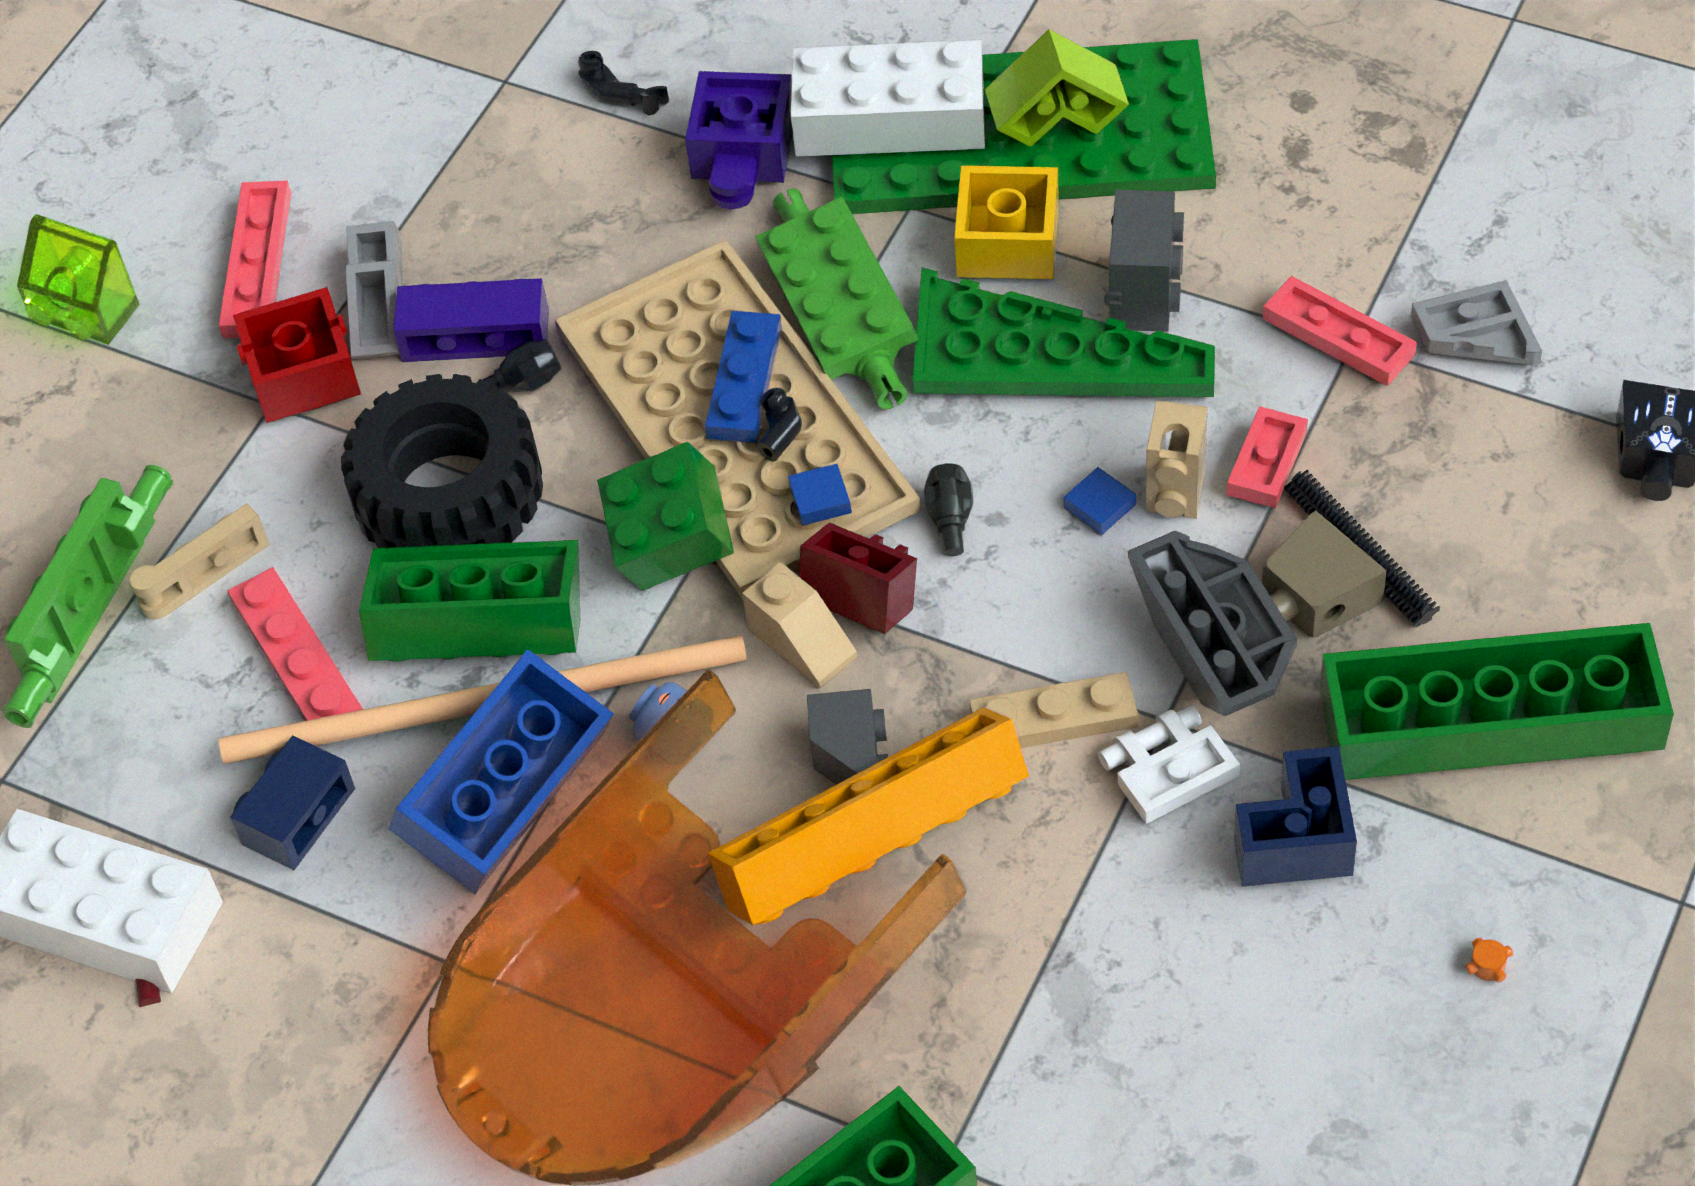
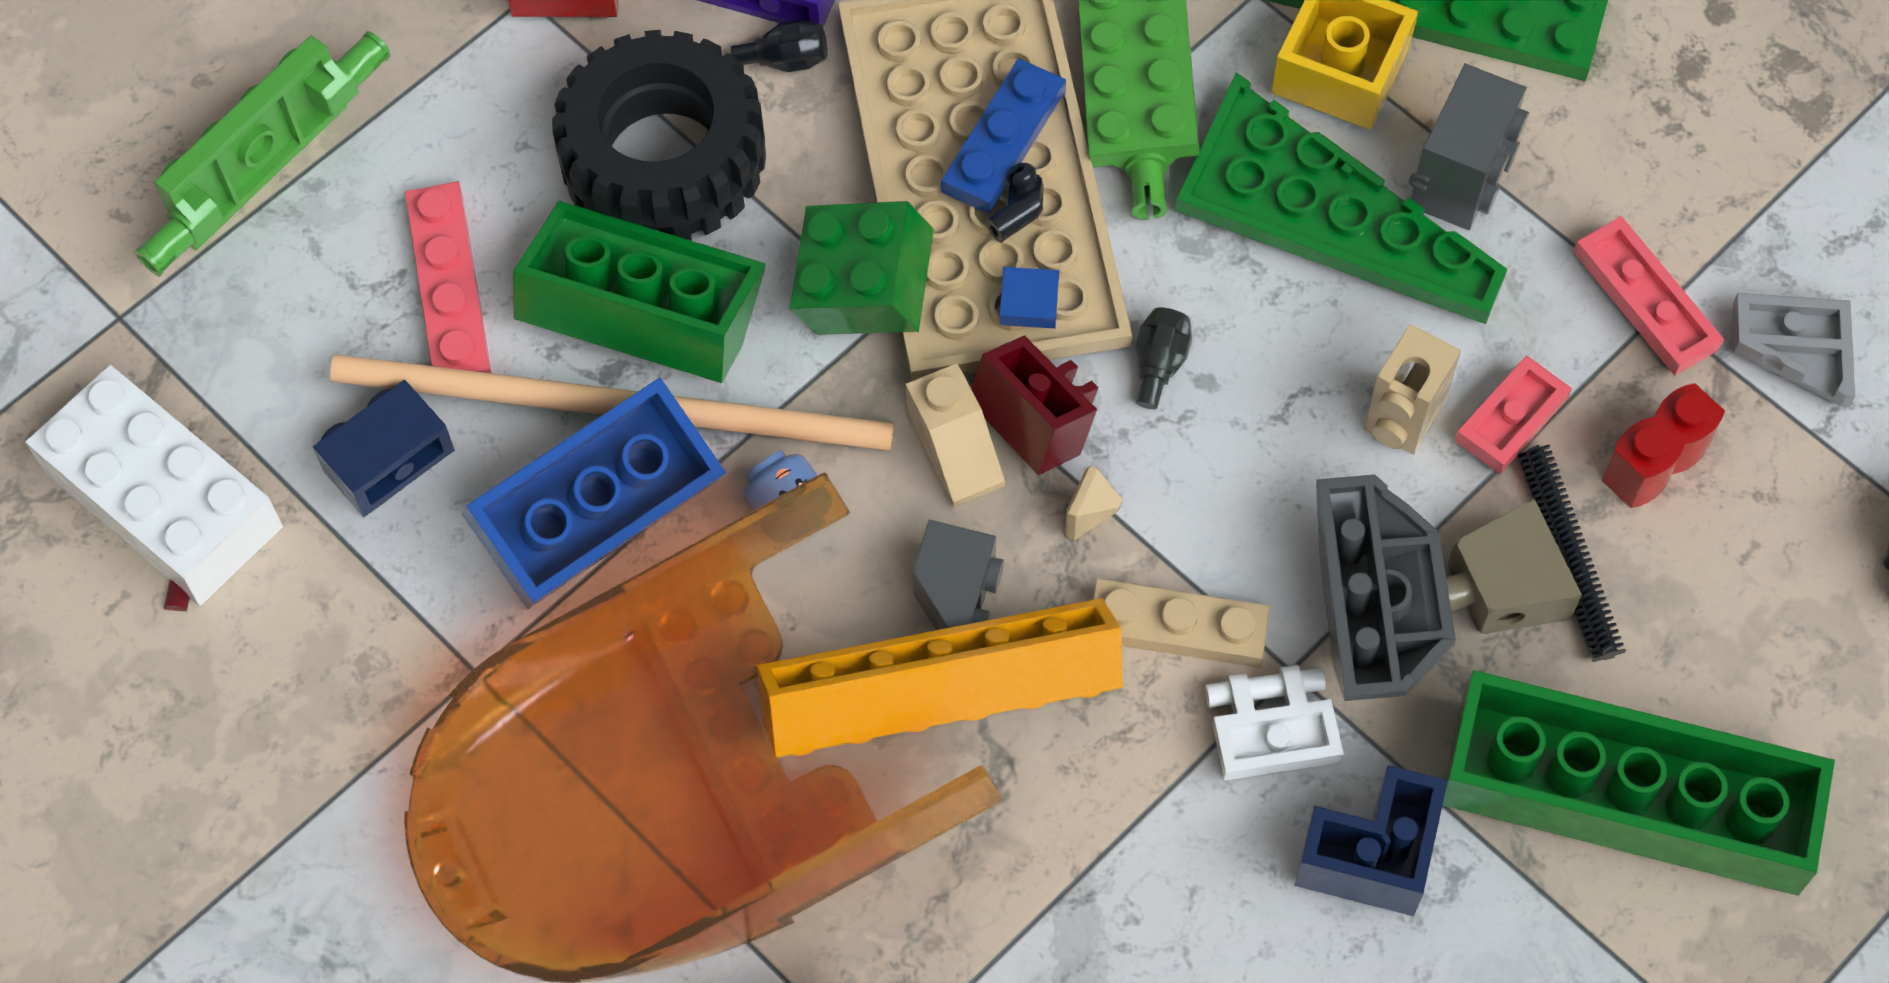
camera: 15 degrees right, 10 degrees up
tan plate [129,503,269,620] -> none
blue tile [1063,467,1136,535] -> none
none -> tan slope [1065,466,1122,541]
none -> red brick [1602,383,1725,508]

